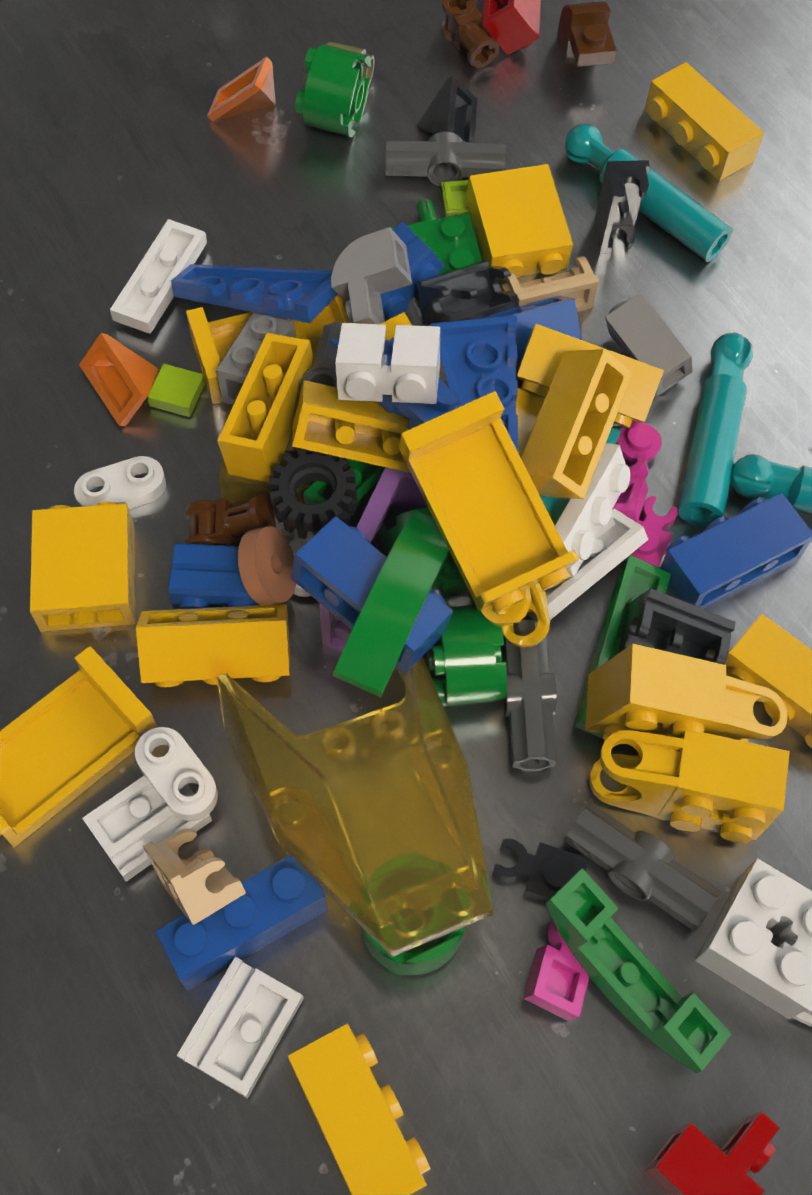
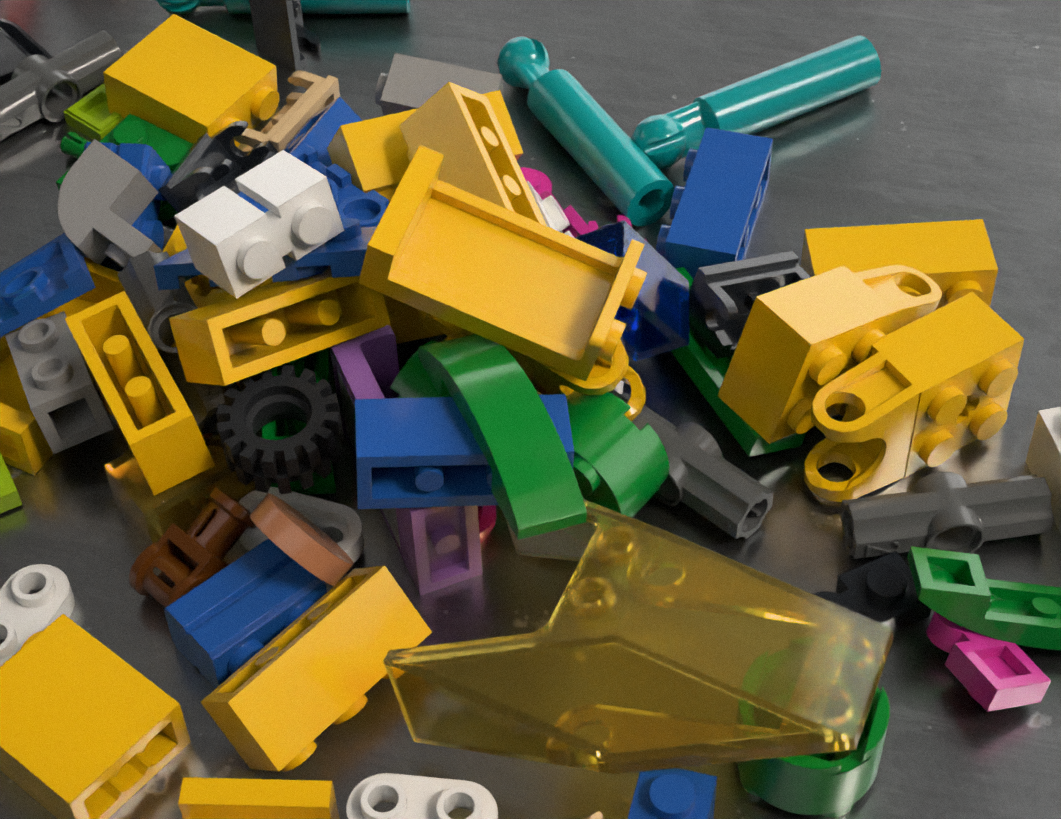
camera: 40 degrees left, 15 degrees down
none -> clear blue brick [575,220,690,361]

